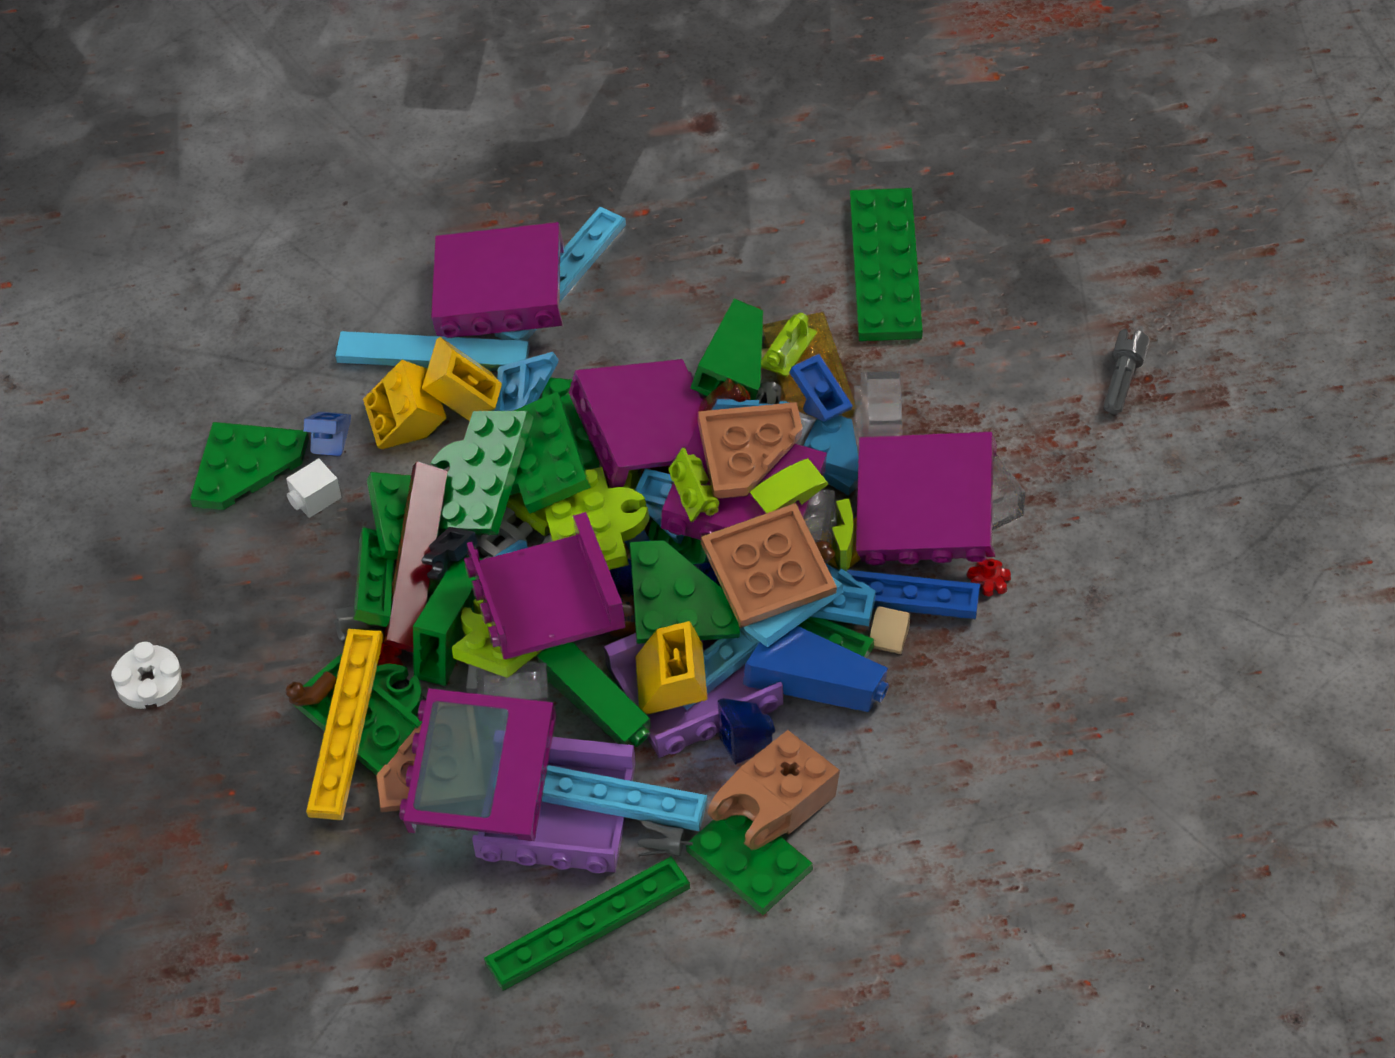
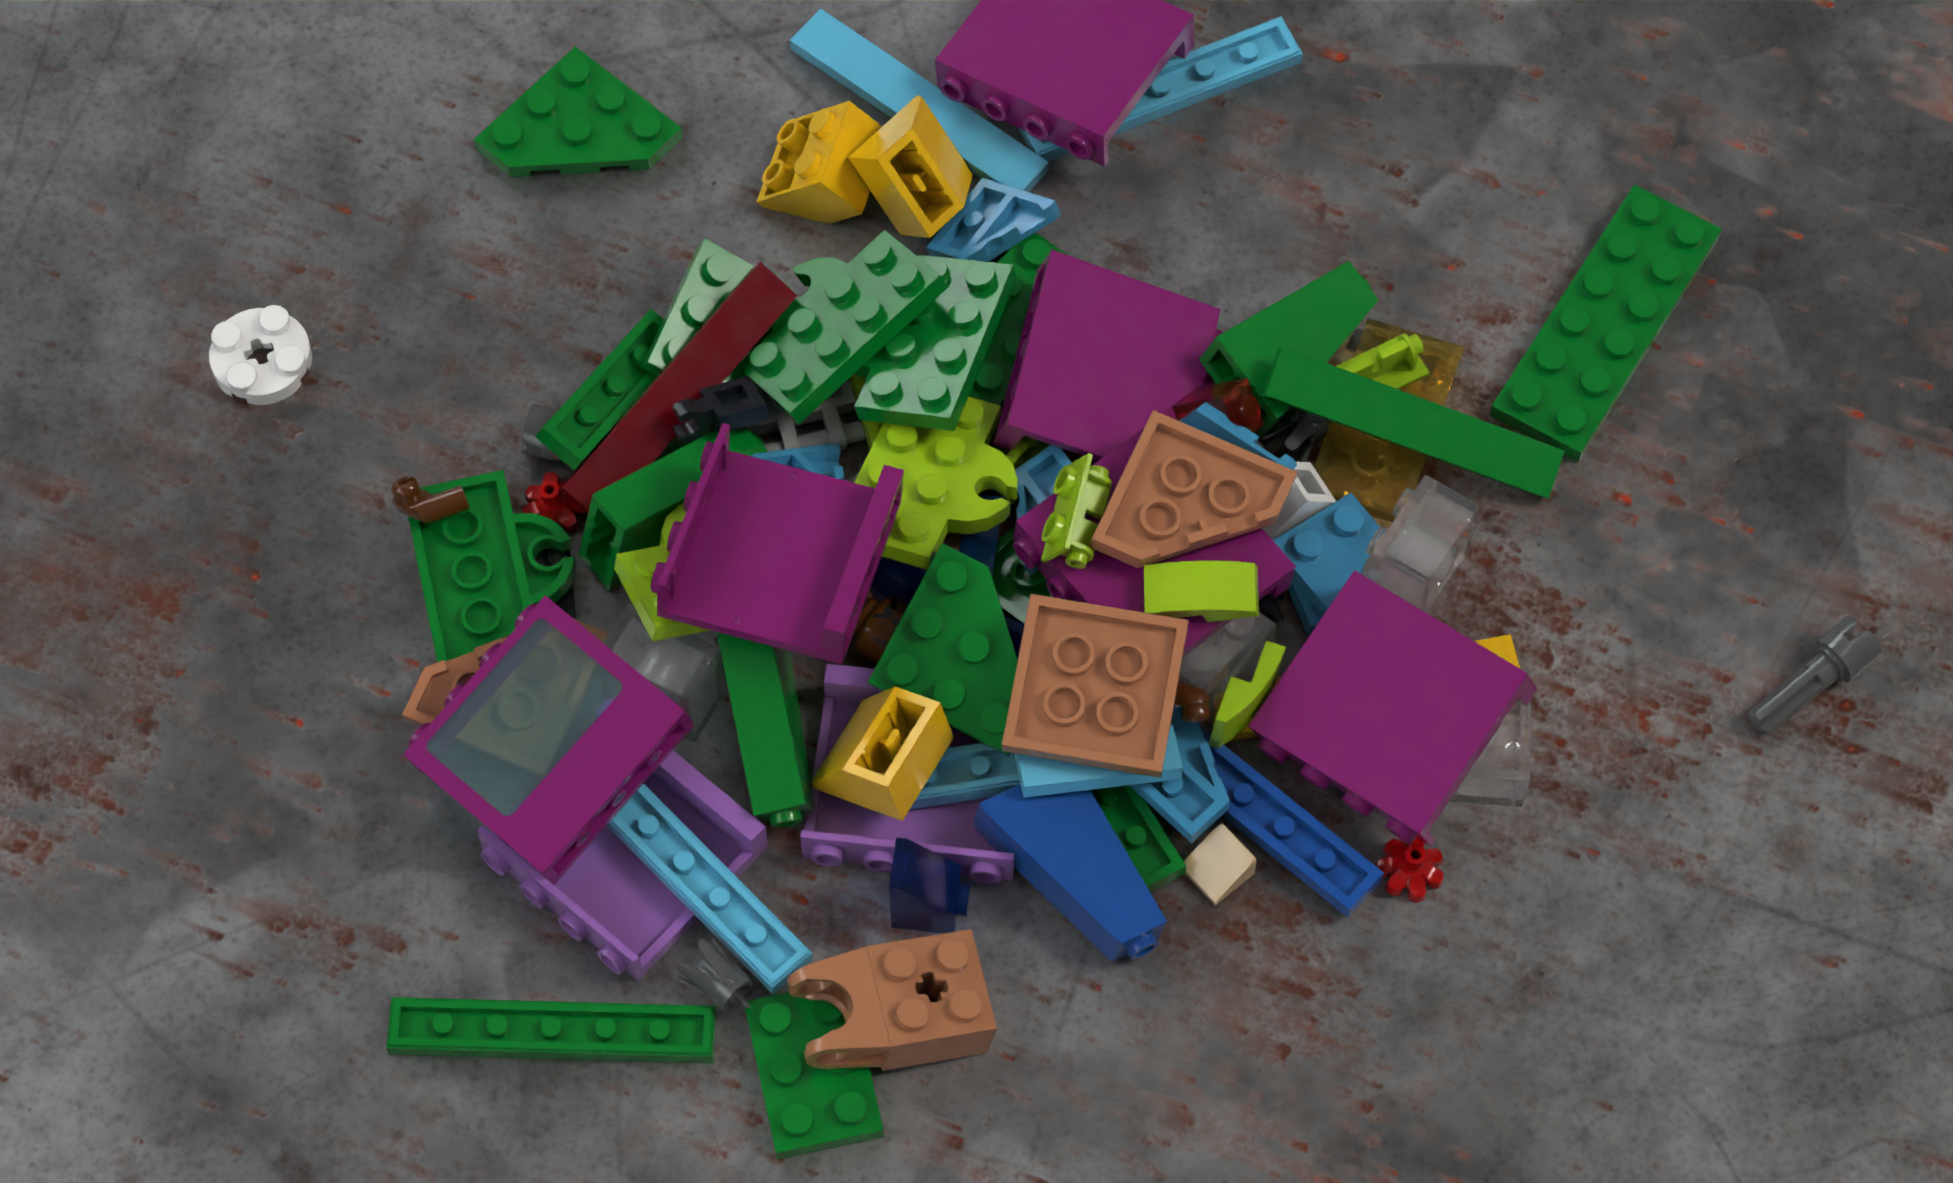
camera: 30 degrees right, 10 degrees up
white brick [286,458,342,518] -> none
blue slope [304,412,351,456] -> none
yellow tile [306,629,383,820] -> none
blue slope [790,354,853,422] -> none
none -> green tile [1262,347,1565,499]

